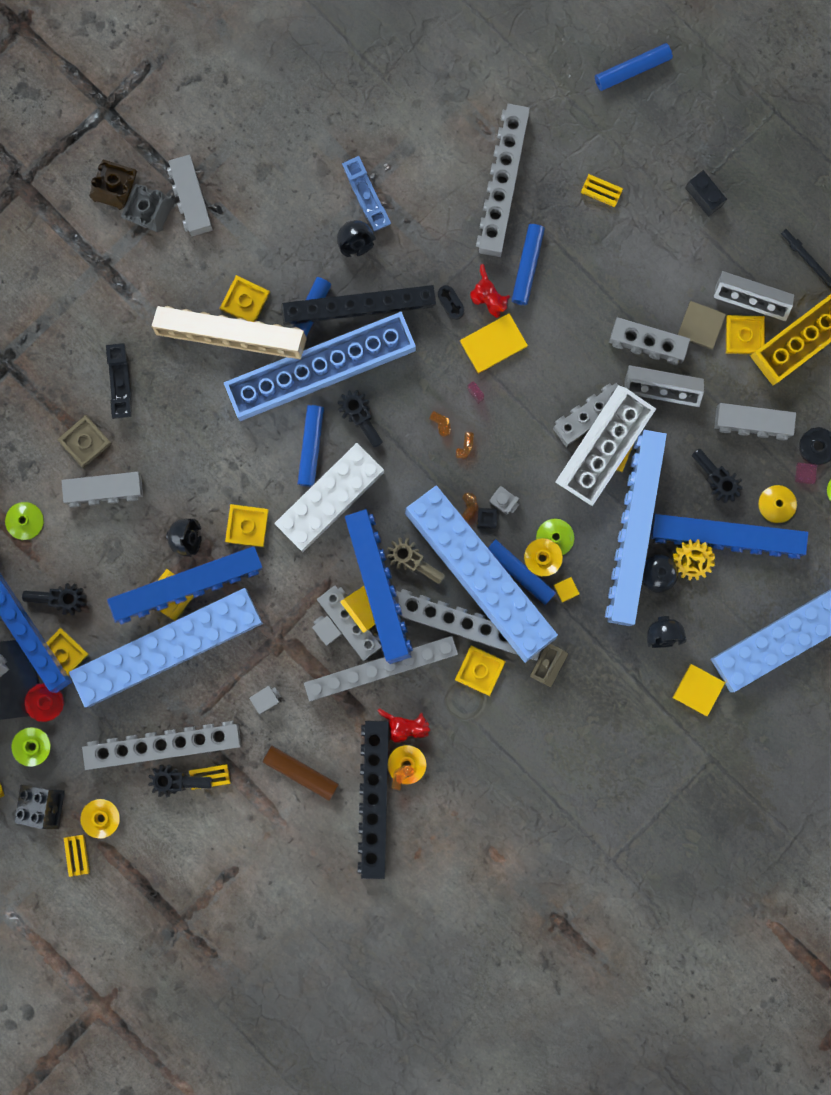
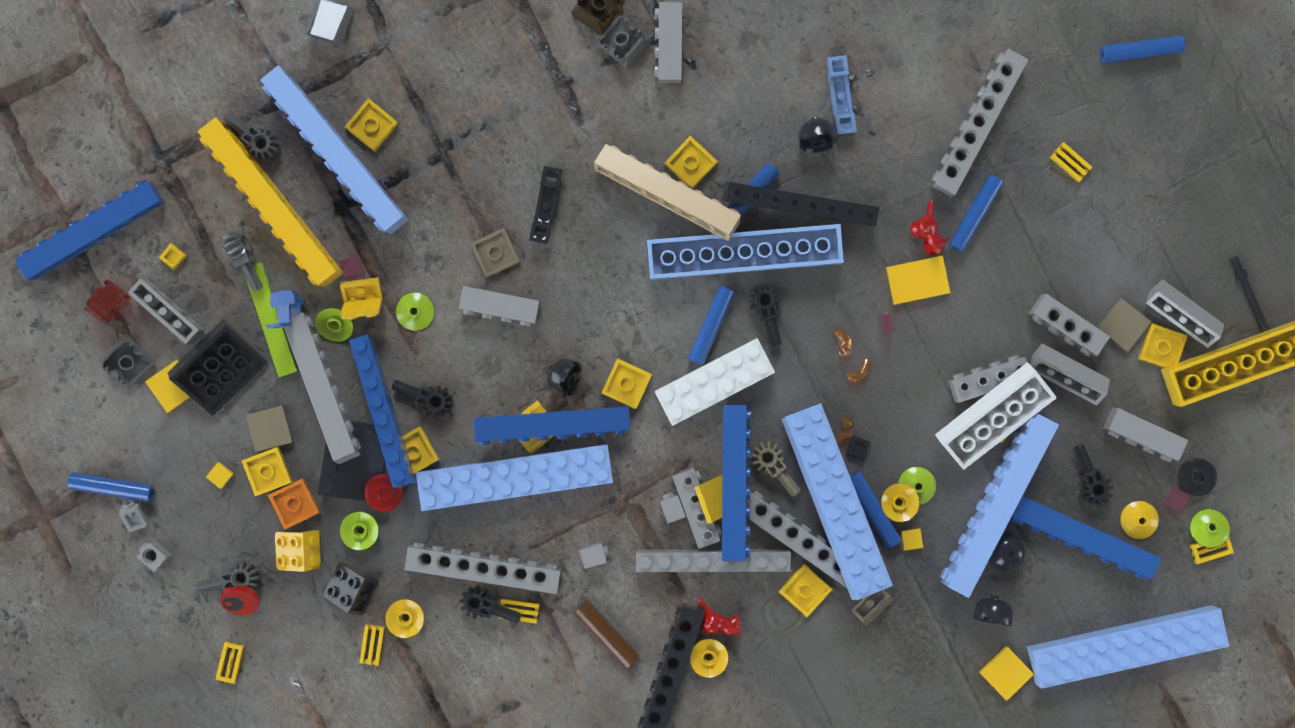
camera: 20 degrees right, 5 degrees up
clear orange arm [391,765,414,790] -> none
black beam [438,285,464,320] -> none
light grey bracket [489,486,520,515] -> none
yellow gear [673,539,715,581] -> none
black brick [685,170,727,217] -> none

